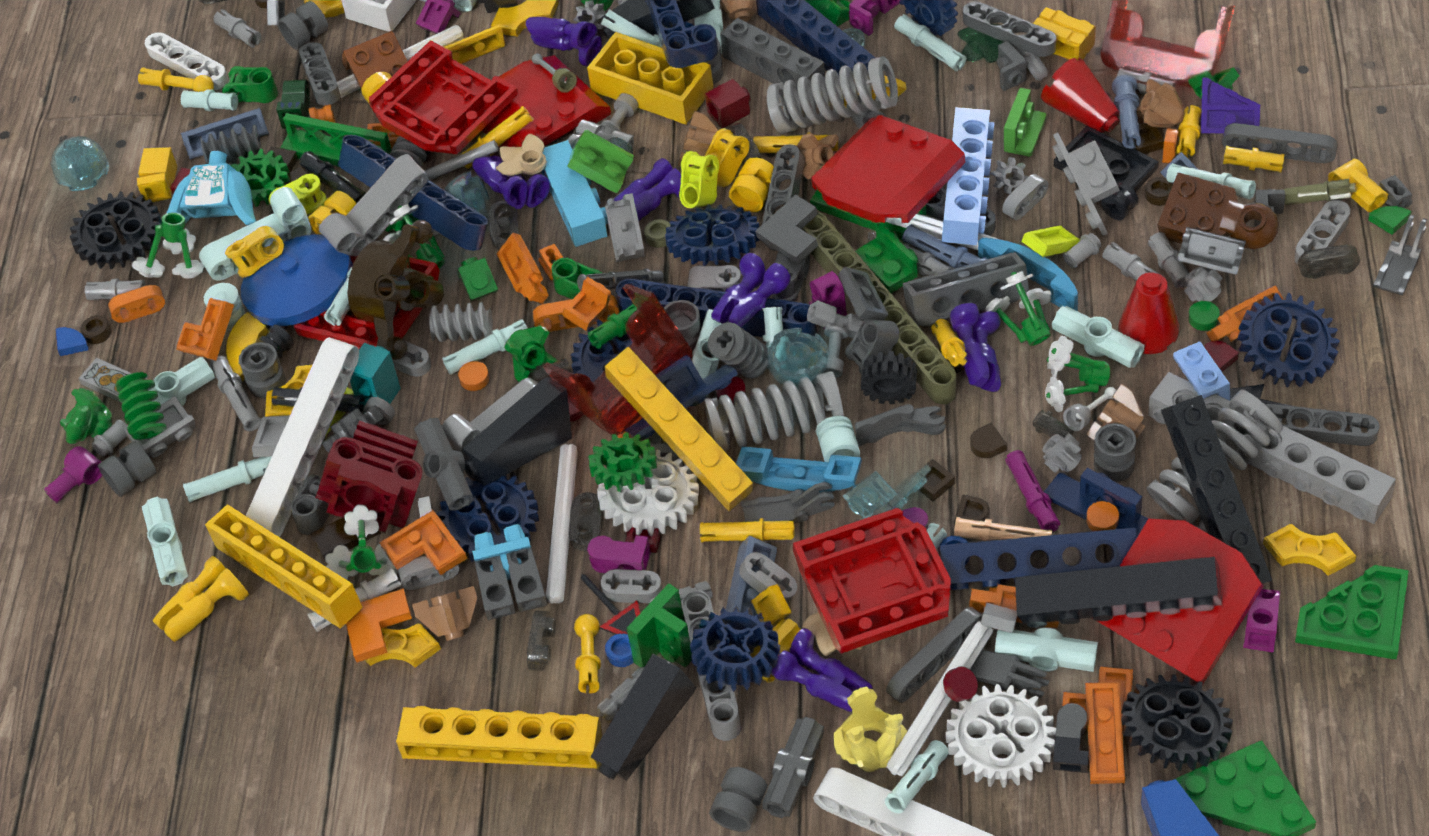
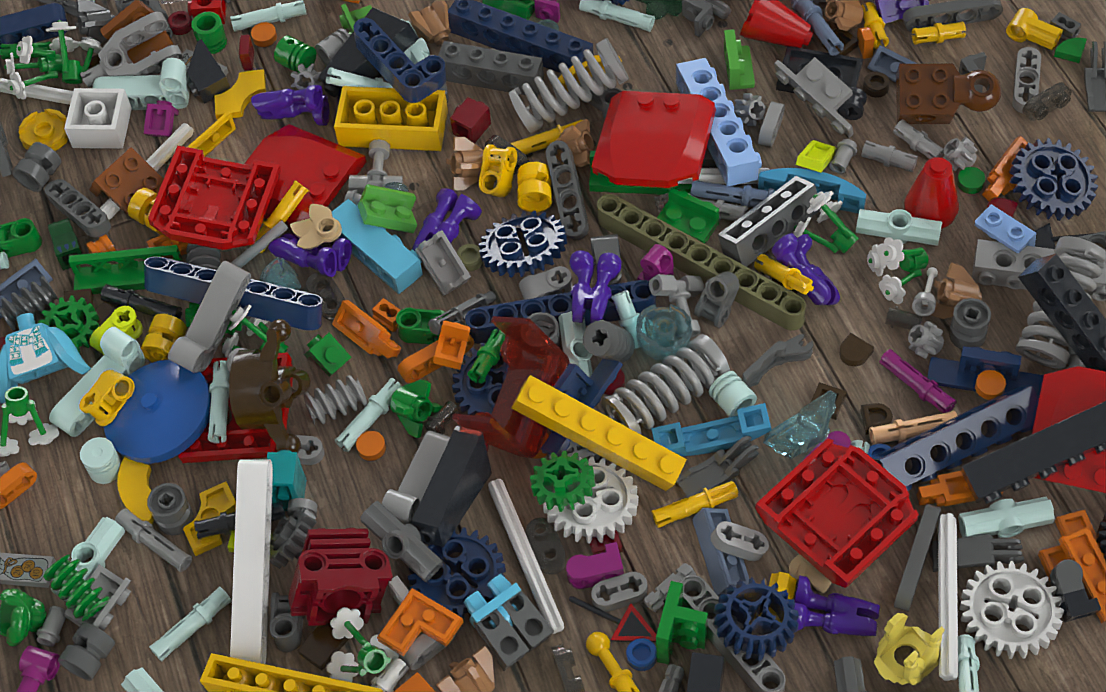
camera: 25 degrees left, 5 degrees up
orange tile [176,298,234,361] -> none
light grey tile [252,415,290,457] -> none
black wheel [256,324,294,360] -> none
olive hinge [532,53,577,92] -> none
neon yellow piece [679,151,719,208] -> none
yellow tile [751,584,792,627] -> none
dark grey tile [755,195,818,264] -> none
dark grey plate [838,267,888,320] -> none
black tyre [861,351,917,404] -> none
dark red tile [943,666,978,702] -> none
light grey tile [981,603,1017,633] -> none
light aqua pin [1166,163,1256,200] -> none
hinge [1177,227,1246,275] -> none
olive piece [1283,179,1357,206] -> none

